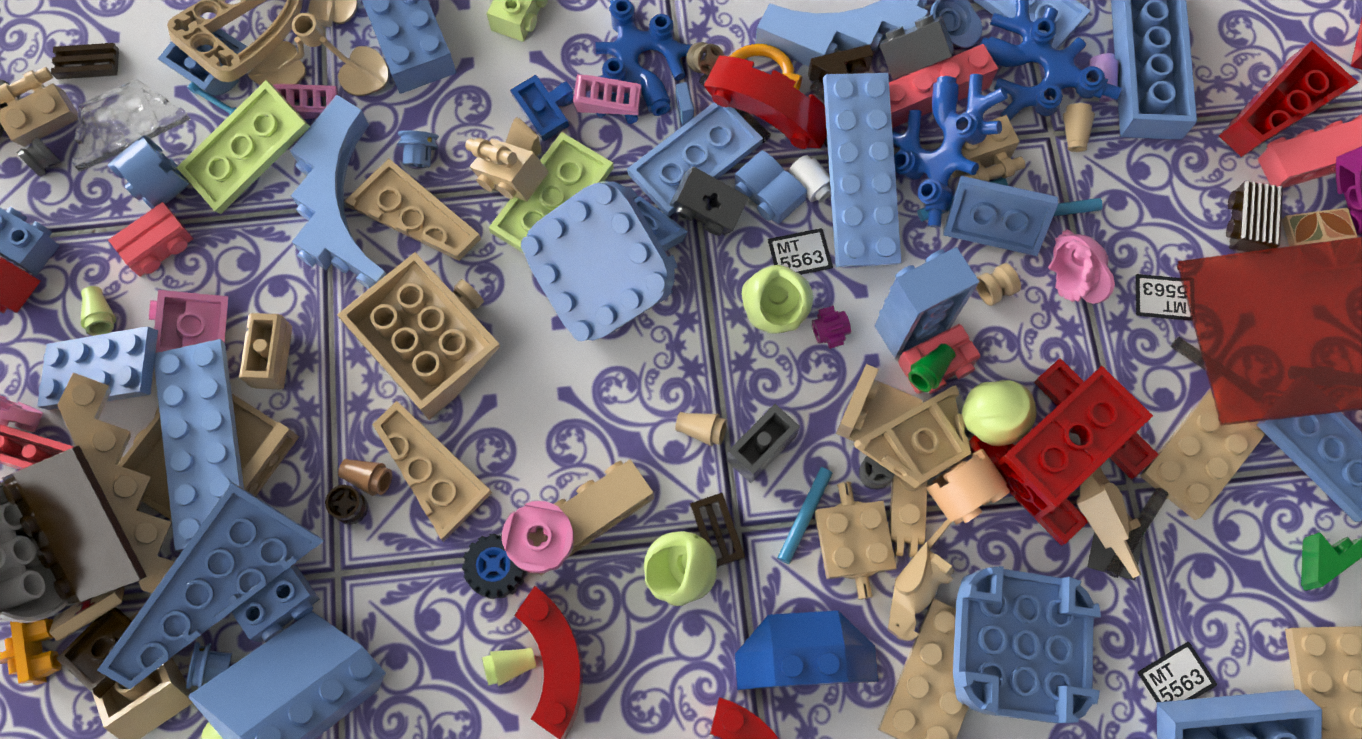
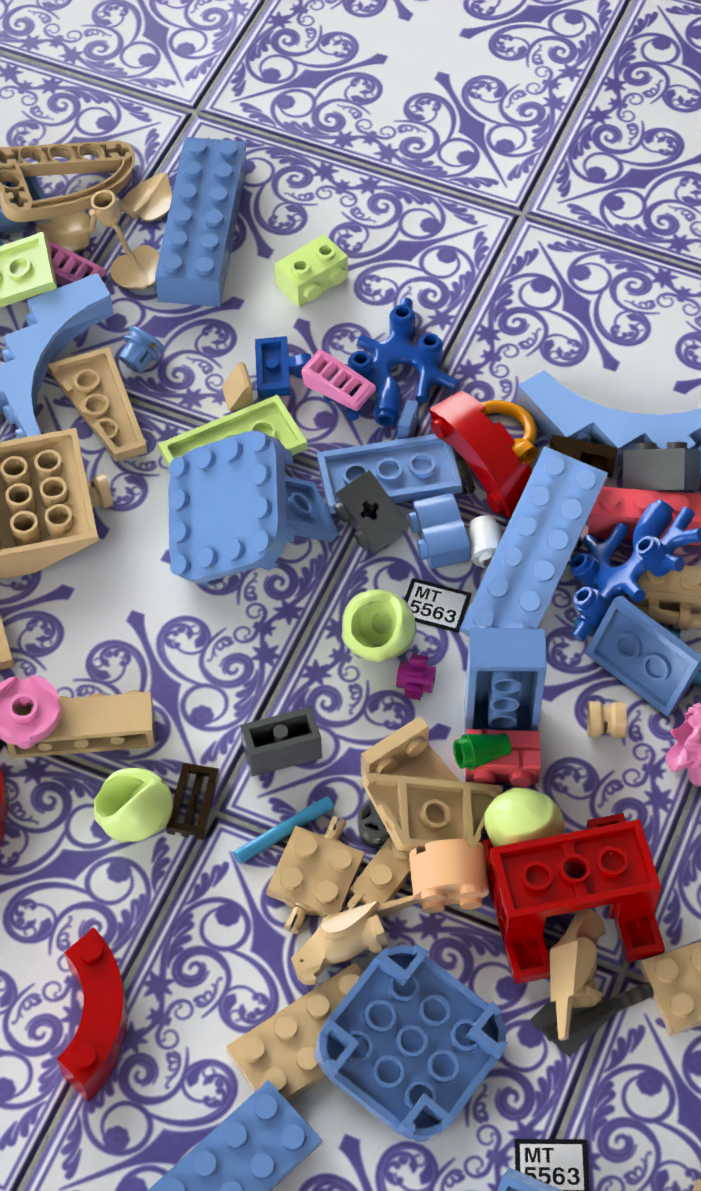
camera: 30 degrees right, 15 degrees down
tan brick [465,138,549,201] -> none
tan cone [675,412,727,446] -> none
dark tan wheel [686,42,724,75] -> none
blue wedge [735,611,879,690] -> none

